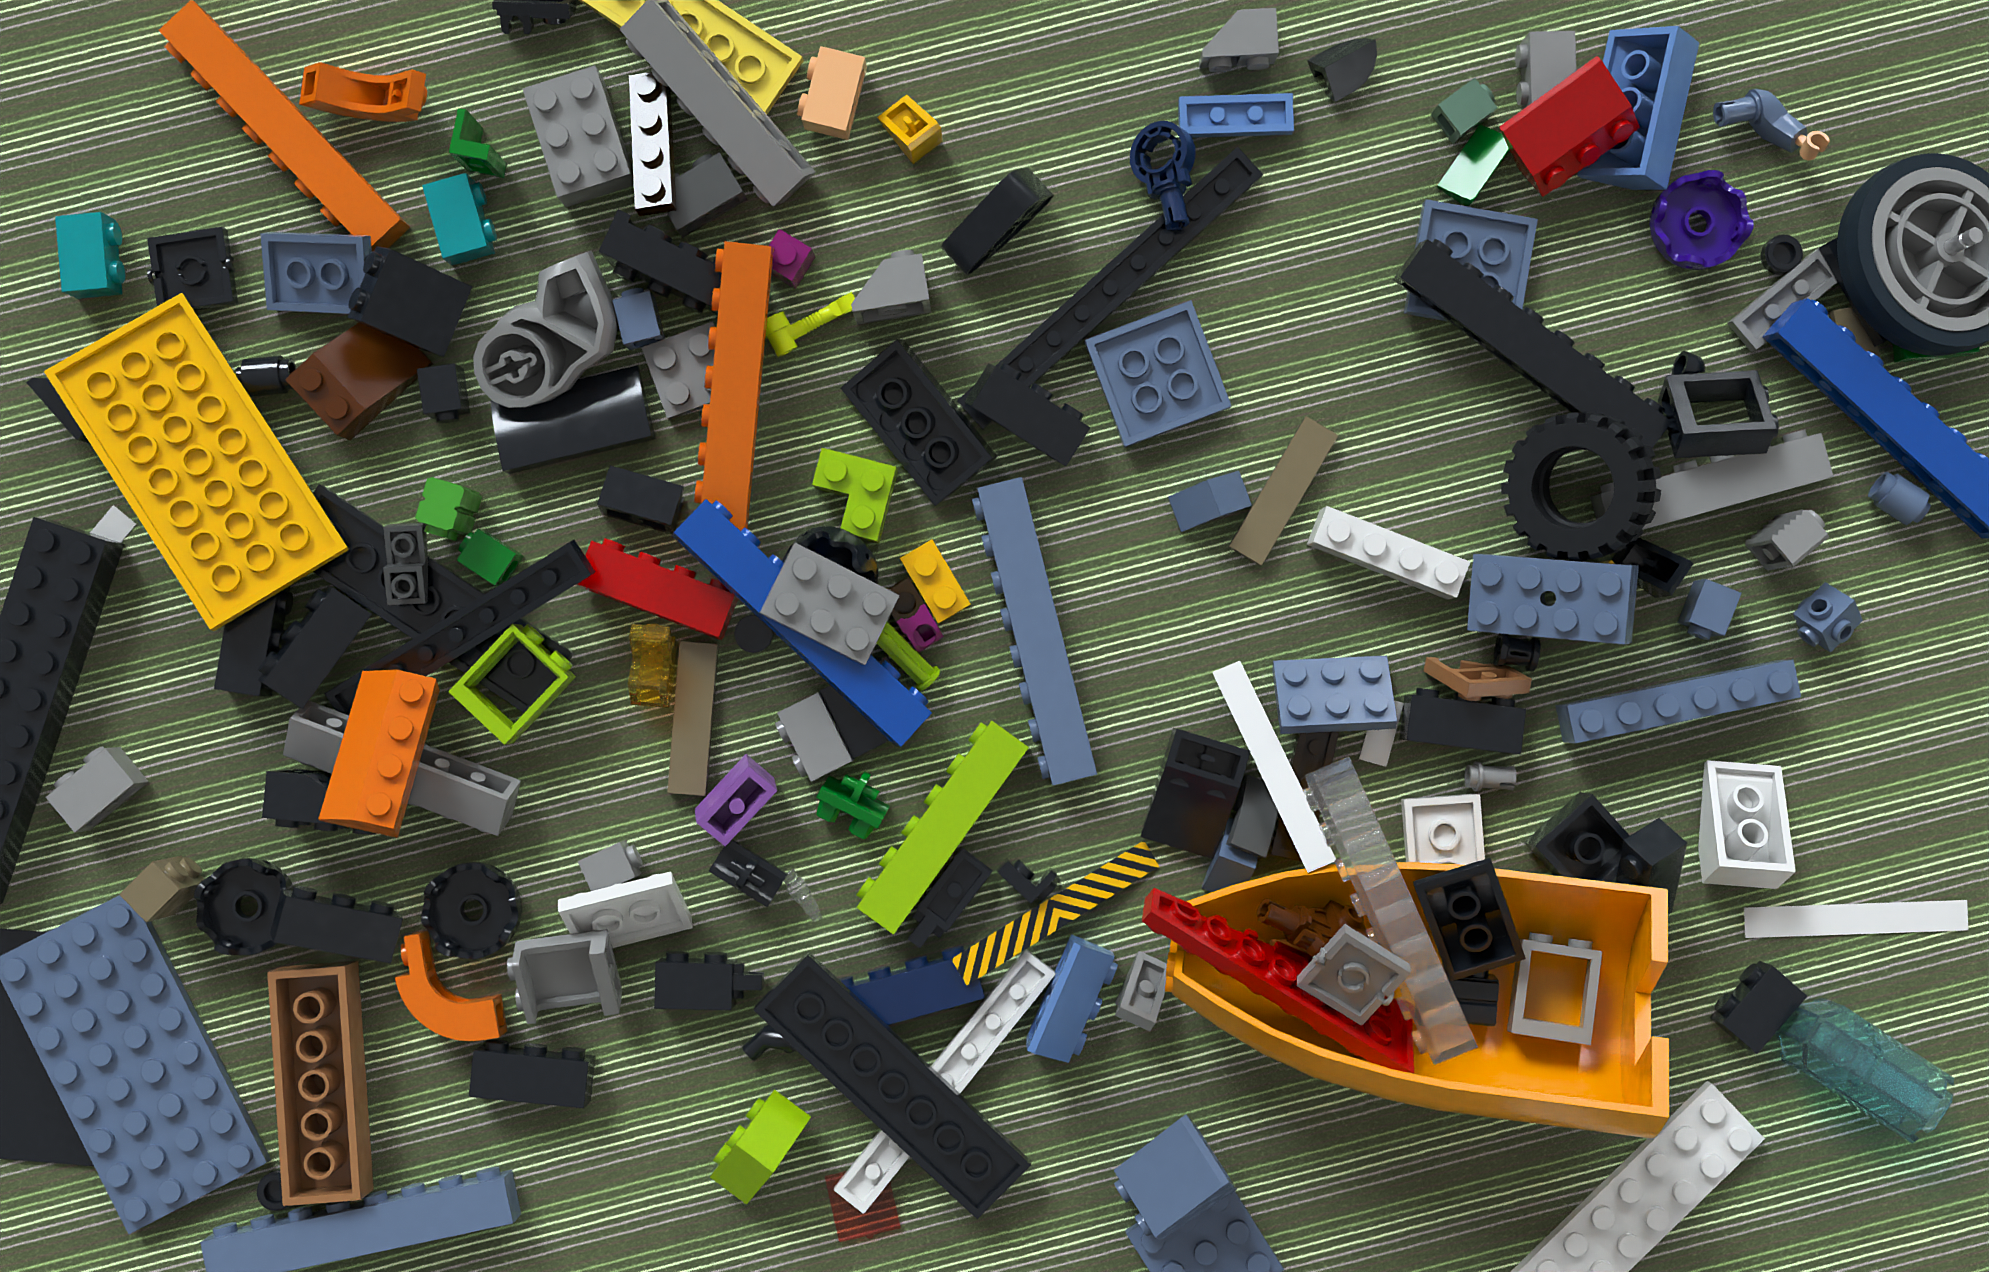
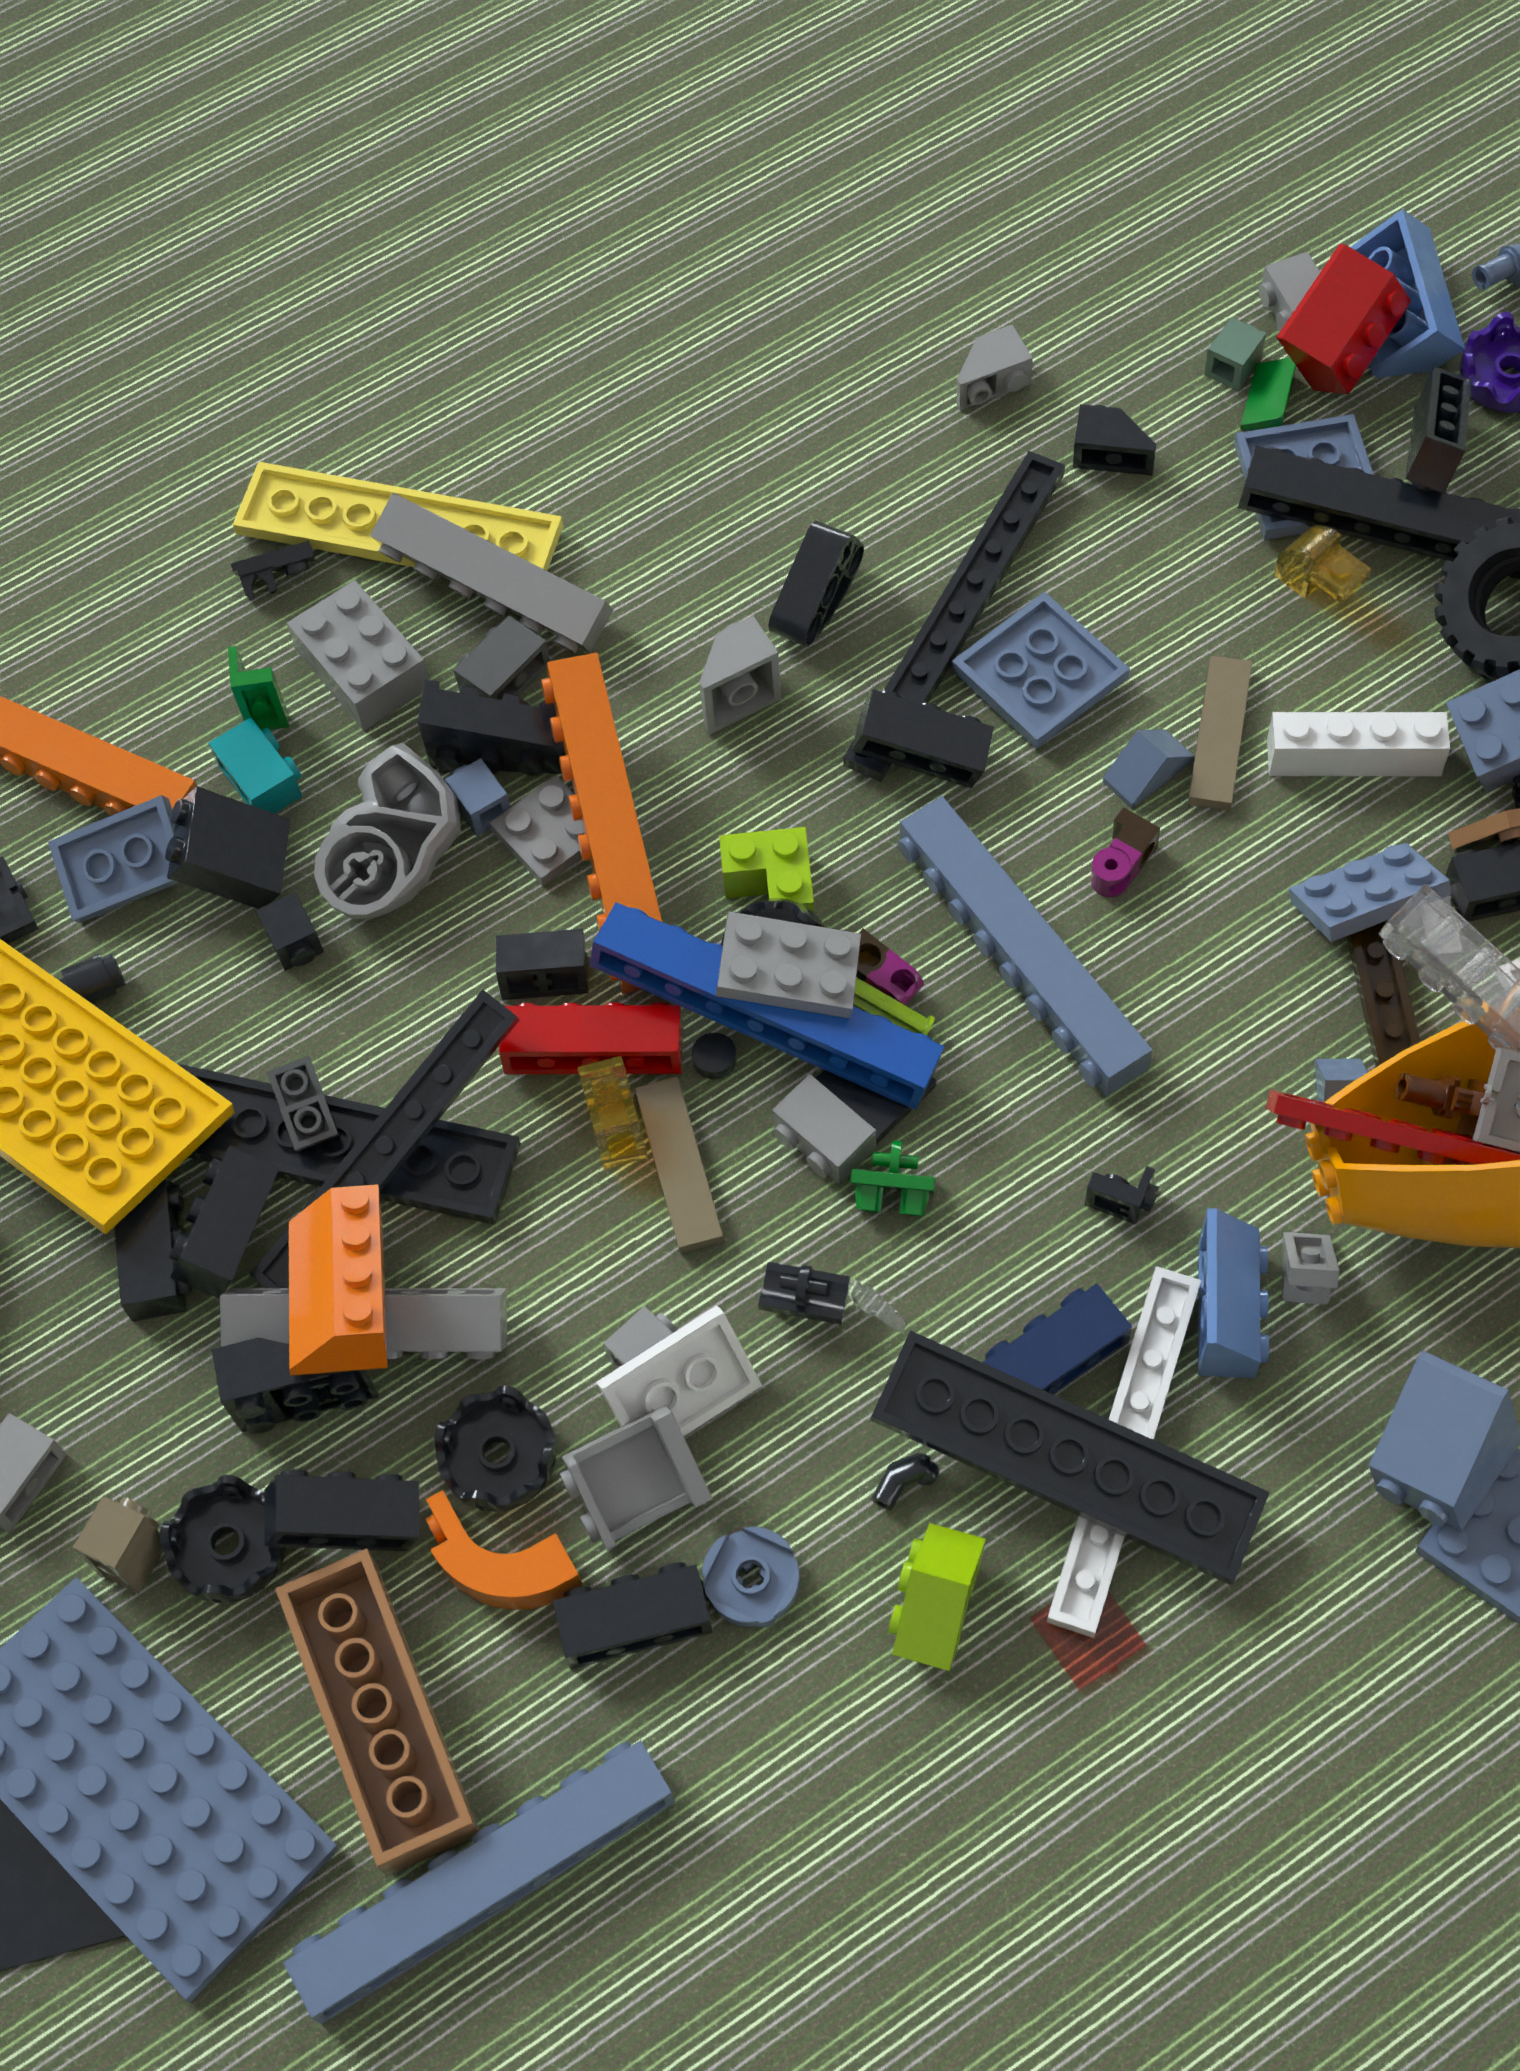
camera: 10 degrees left, 25 degrees down
black tile [257,1170,288,1211] -> none
reddish brown slope [285,323,433,441] -> none
orange arch [299,62,427,122] -> none
bright green brick [415,477,482,541] -> none
lime window [448,624,576,745] -> none
green brick [456,528,524,586] -> none
black slope [491,365,656,474] -> none
plate [629,72,677,216] -> none
black hinge [654,951,764,1010] -> none
medium lavender brick [695,754,777,846] -> none
neon yellow brick [765,292,855,357] -> none
magenta brick [769,229,816,289] -> none
light nougat brick [797,46,867,140] -> none
black slope [840,339,998,506] -> none
lime brick [856,720,1029,935] -> none
yellow slope [877,94,943,164] -> none
yellow plate [900,539,971,624] -> none
black hinge [908,847,993,948] -> none
sticker [951,841,1159,986] -> none
dark blue pin [1130,121,1196,230] -> none
black slope [1140,728,1251,859] -> none
medium blue plate [1178,93,1294,138] -> none
white sticker [1212,661,1337,873] -> none
dark grey slope [1226,774,1278,859] -> none
black brick [1307,38,1377,102] -> none
none -> sand blue plate [702,1526,800,1628]
none -> black slope [1073,404,1156,476]
none -> leg [1091,807,1160,897]
none -> clear yellow brick [1274,526,1371,603]
none -> black brick [1405,366,1472,494]

